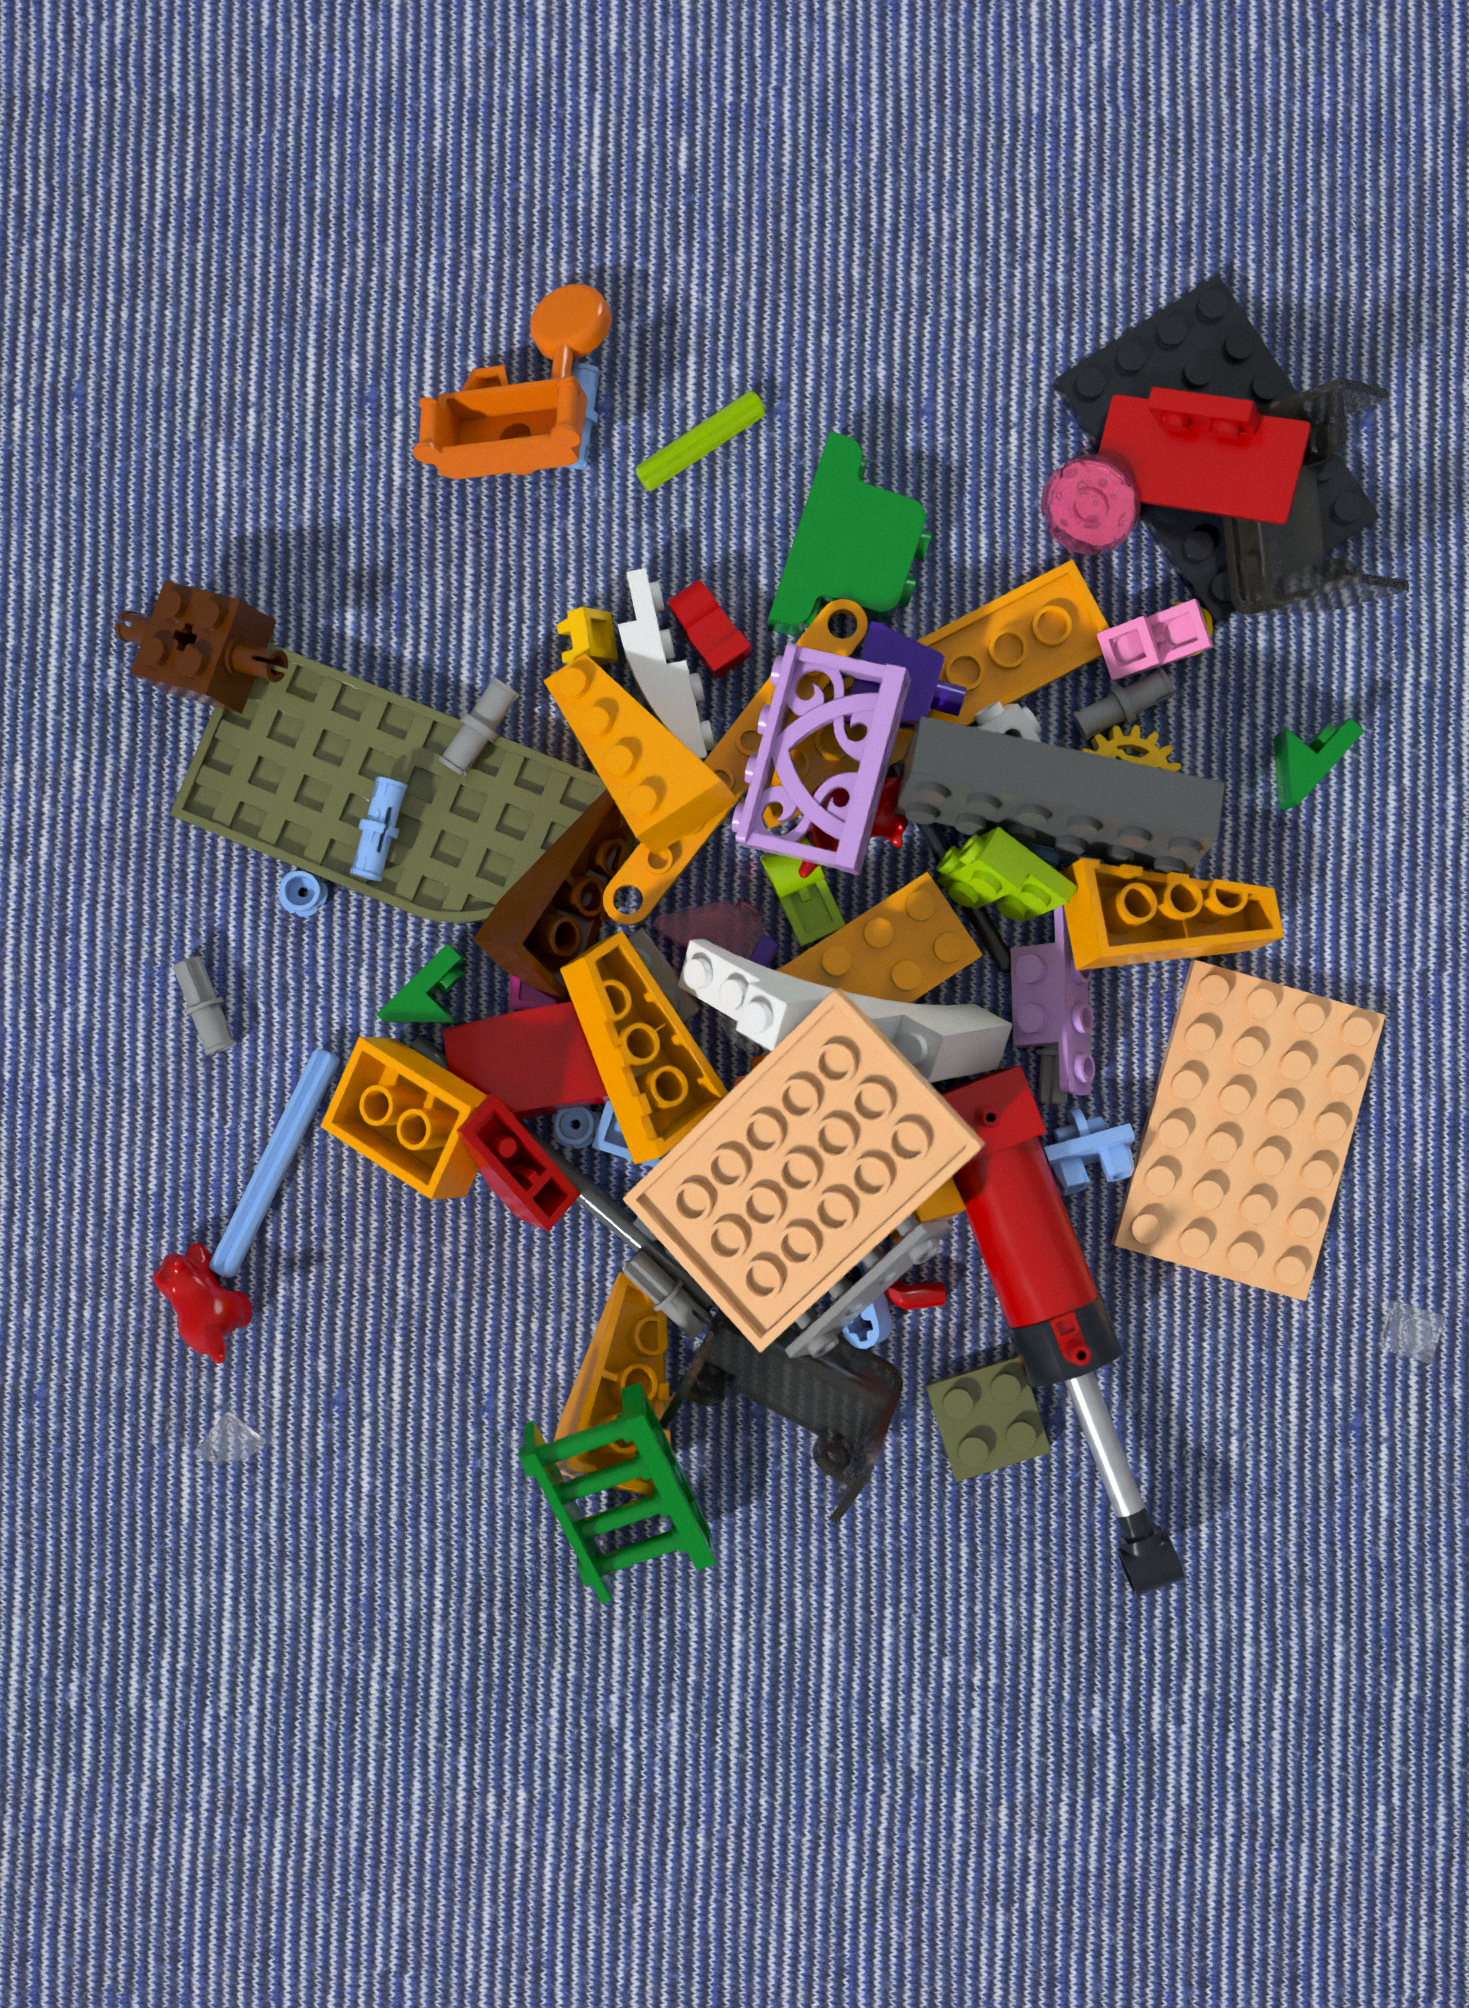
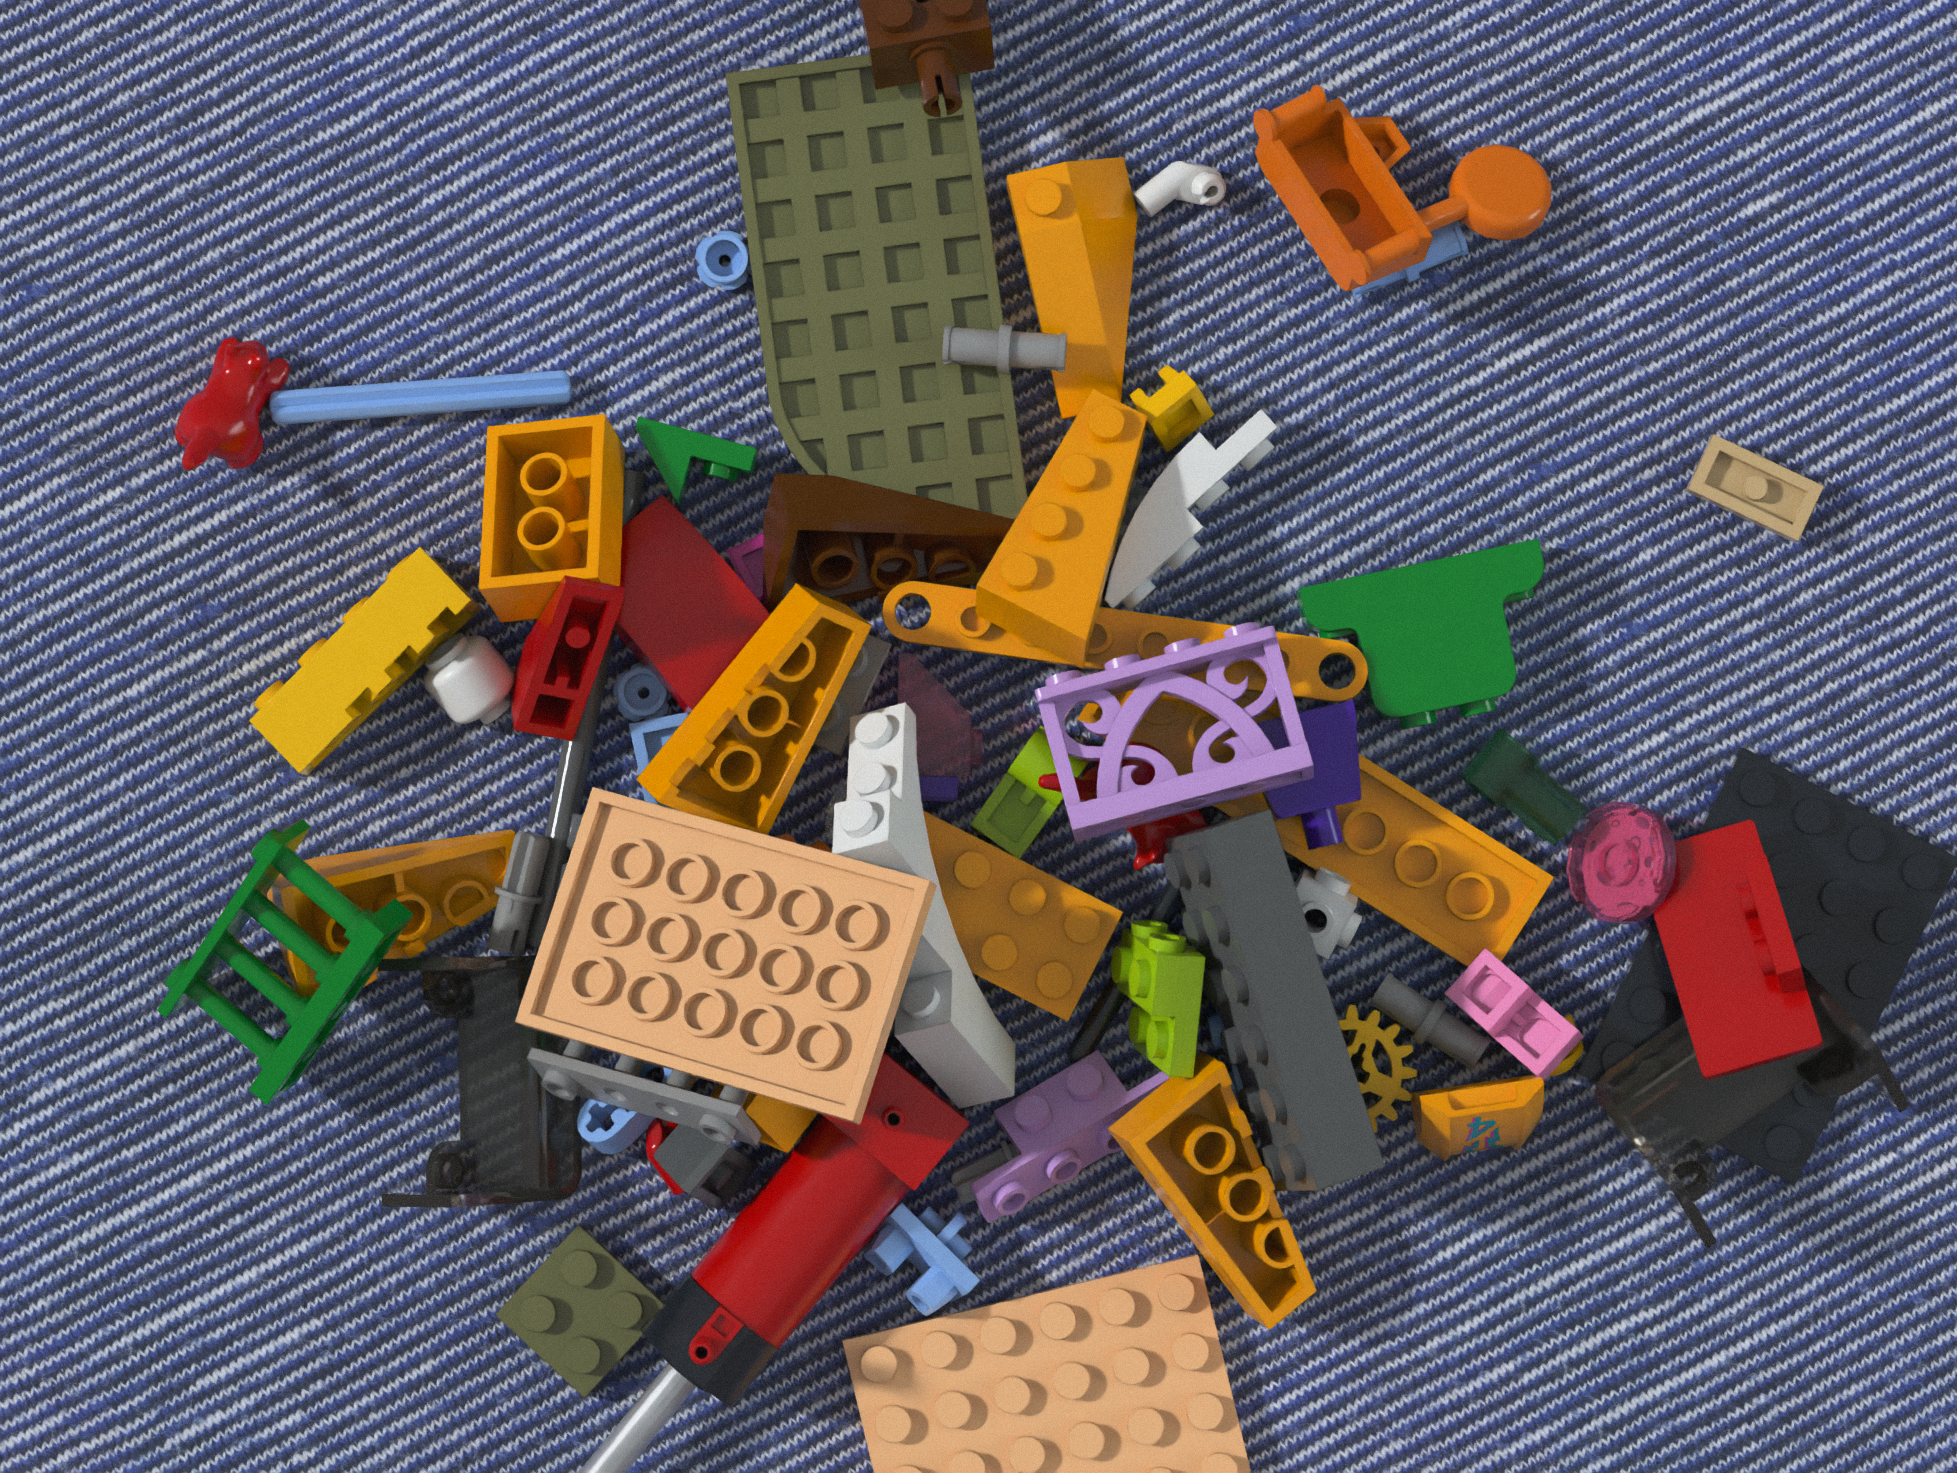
camera: 60 degrees right, 0 degrees up
light grey axle [174,956,237,1056] -> none
clear tile [193,1411,267,1462] -> none
light blue pin [350,777,408,882] -> none
lime axle [636,391,765,491] -> none
red leg [666,579,751,681] -> none
green slope [1274,718,1364,811] -> none
none -> yellow wedge [249,547,482,776]
none -> white head [425,633,515,725]
none -> dark grey slope [654,1124,759,1211]
none -> light orange wedge [1006,157,1138,420]
none -> white arm [1133,161,1226,217]
none -> light orange slope [1410,1075,1544,1161]
none -> clear green piece [1459,728,1588,847]
none -> tan plate [1685,434,1824,543]

